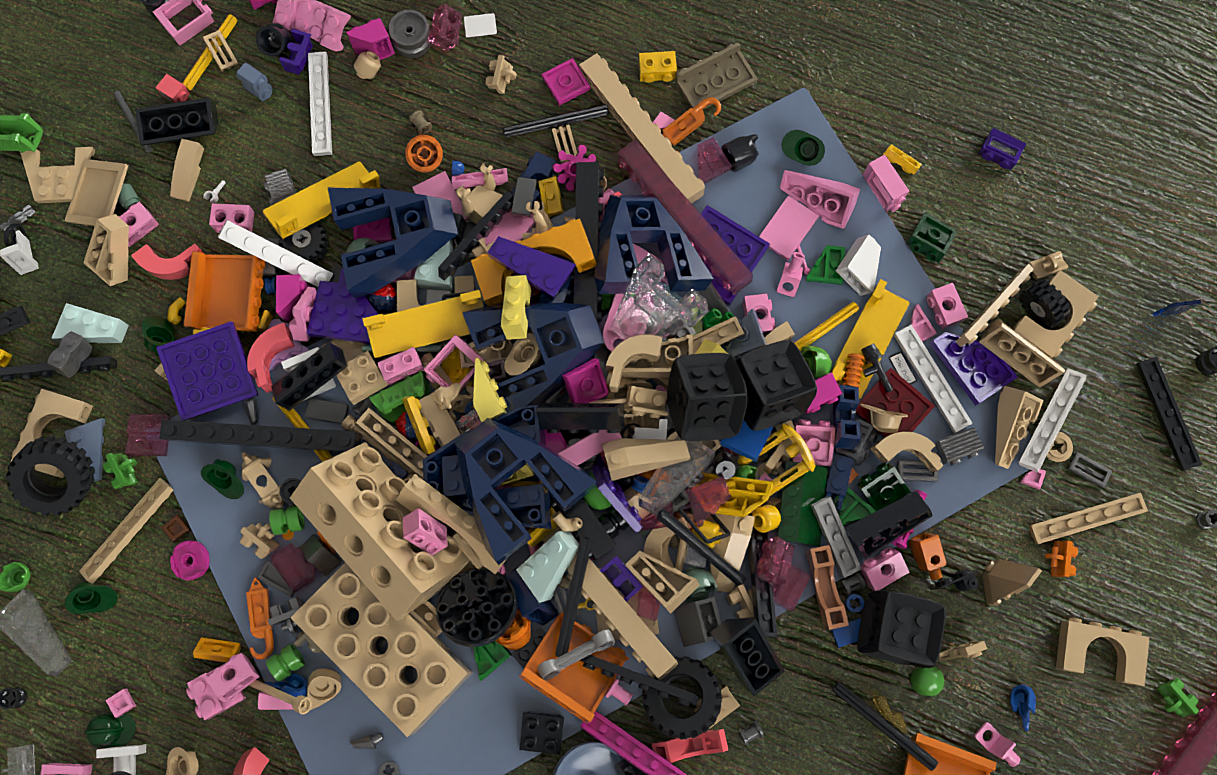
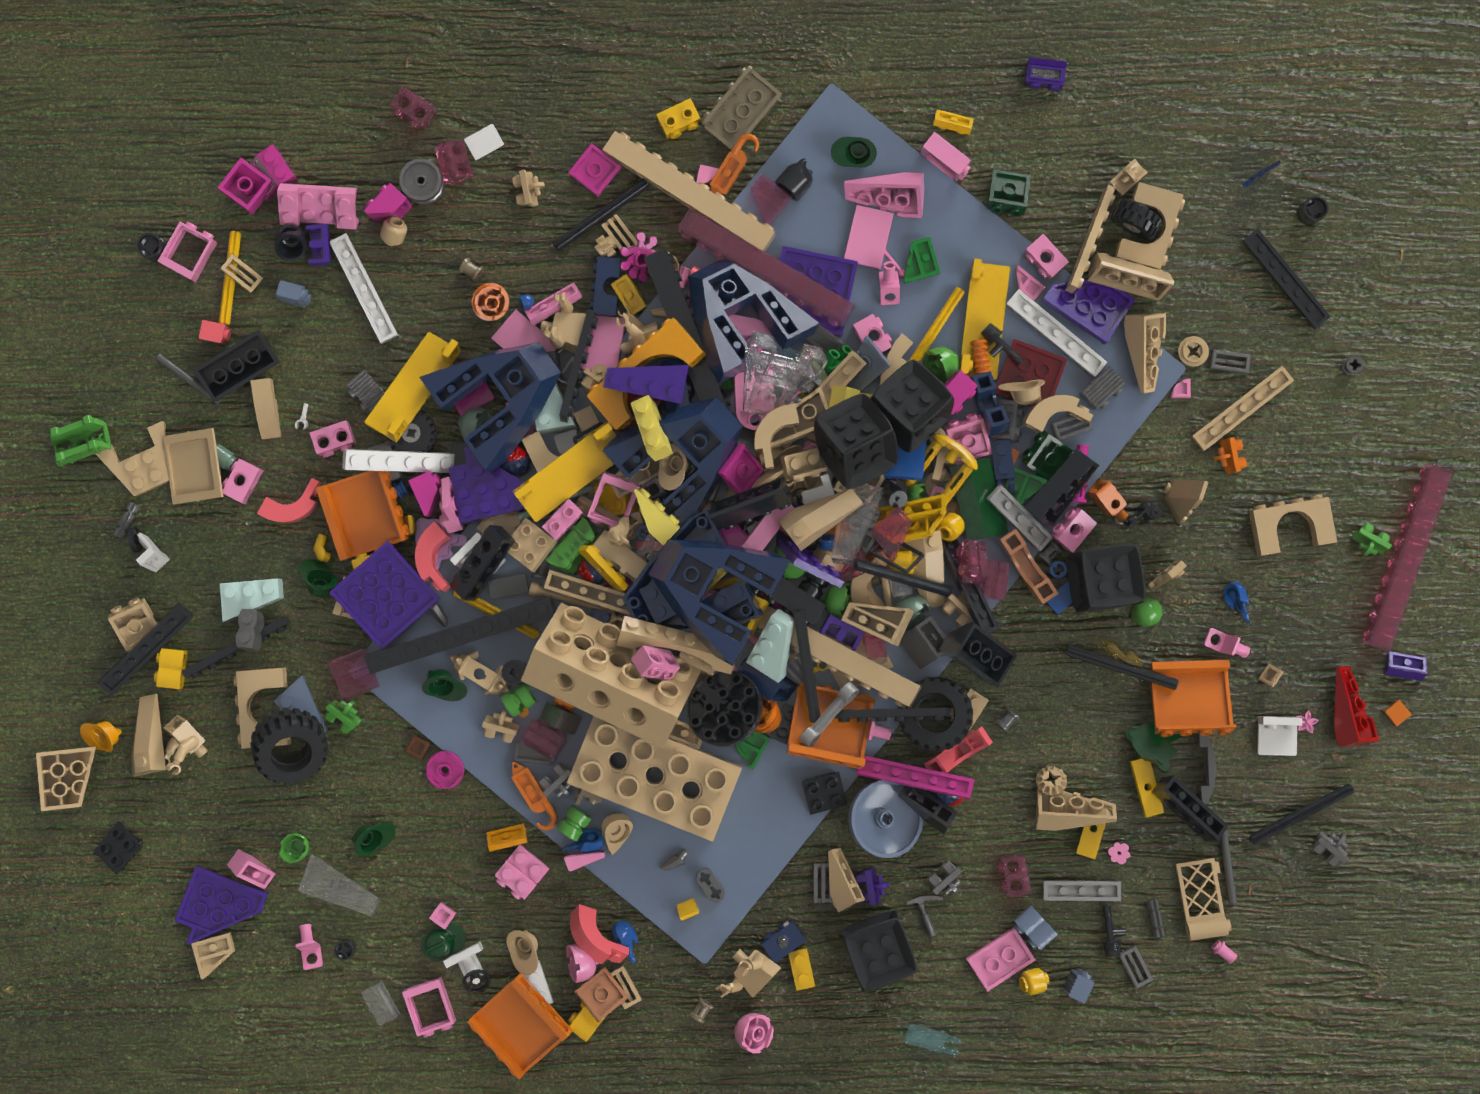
camera: 20 degrees left, 10 degrees up
tan plate [79,478,174,584] -> none
tan wedge [84,214,129,286] -> none
bright pink brick [205,653,260,702] -> none
tan piece [248,680,312,715] -> none
dark grey tile [512,177,537,217] -> none
tan arm [552,511,582,532] -> none
white slope [836,234,881,296] -> none
white sticker [889,351,917,385] -> none
white plate [1019,369,1087,473] -> none
none -> tan gear [594,235,618,258]
none -> bright green cylinder [822,582,853,620]

